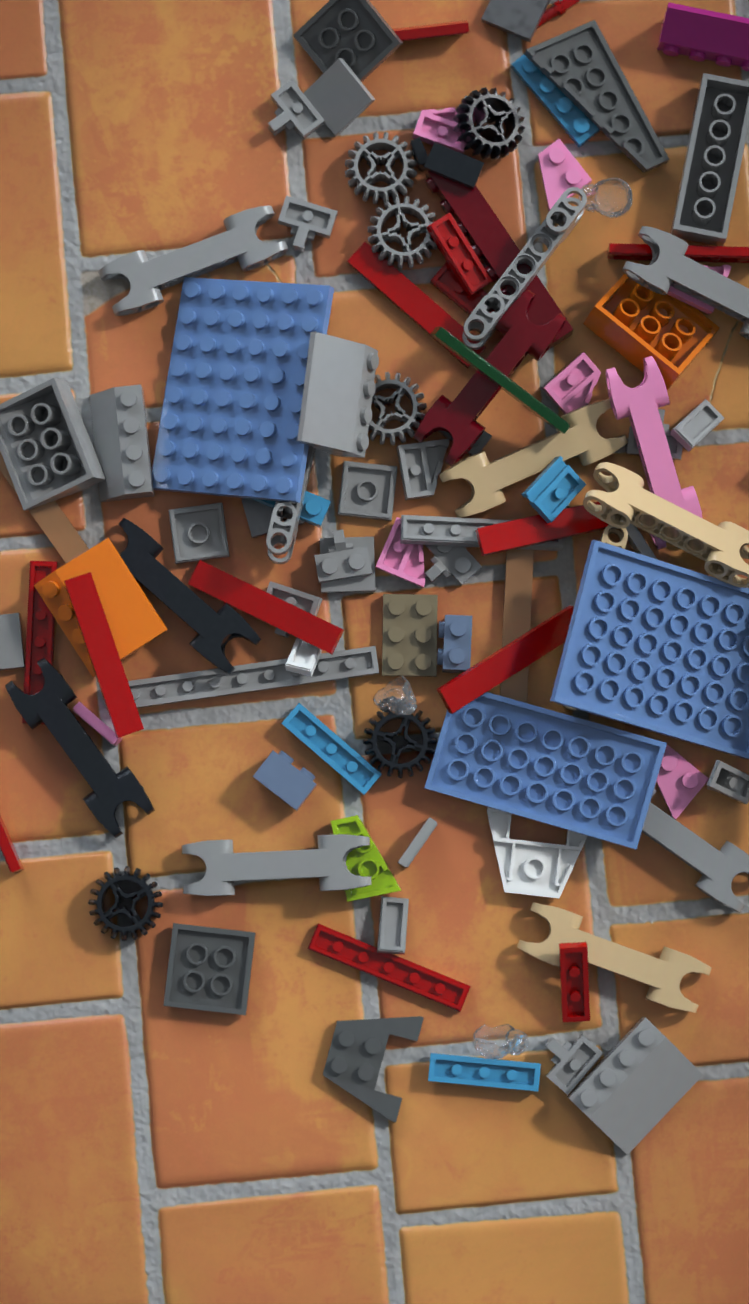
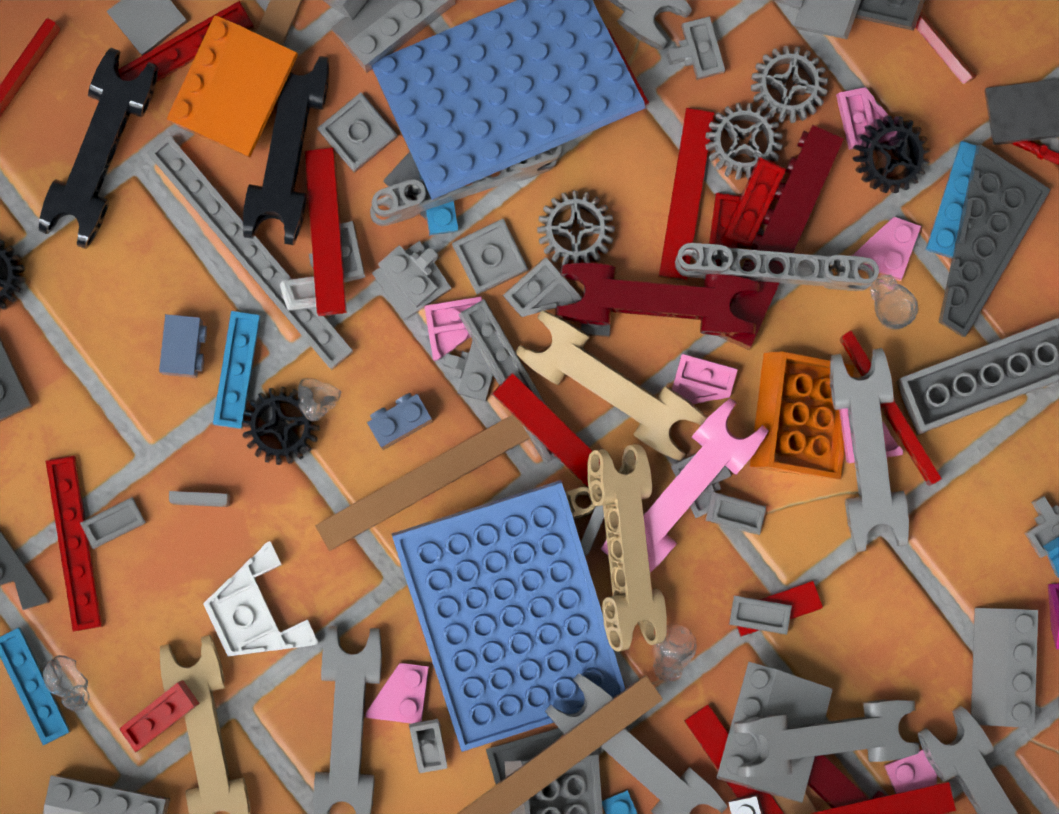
camera: 60 degrees right, 0 degrees up
red tile [64,572,144,738] -> none
bright pink tile [73,702,122,746] -> none
light grey piece [182,834,372,896] -> none
light grey slope [297,332,379,458] -> none
lime wing [331,815,402,902] -> none
dark tan plate [382,594,438,677] -> none
black tile [410,137,428,172] -> none
black tile [424,142,484,190] -> none
medium blue plate [424,692,667,850] -> none
dark green tile [430,327,570,434] -> none
red tile [437,605,574,714] -> none
dark azure plate [521,456,586,523] -> none
light grey hinge [544,1034,603,1095] -> none

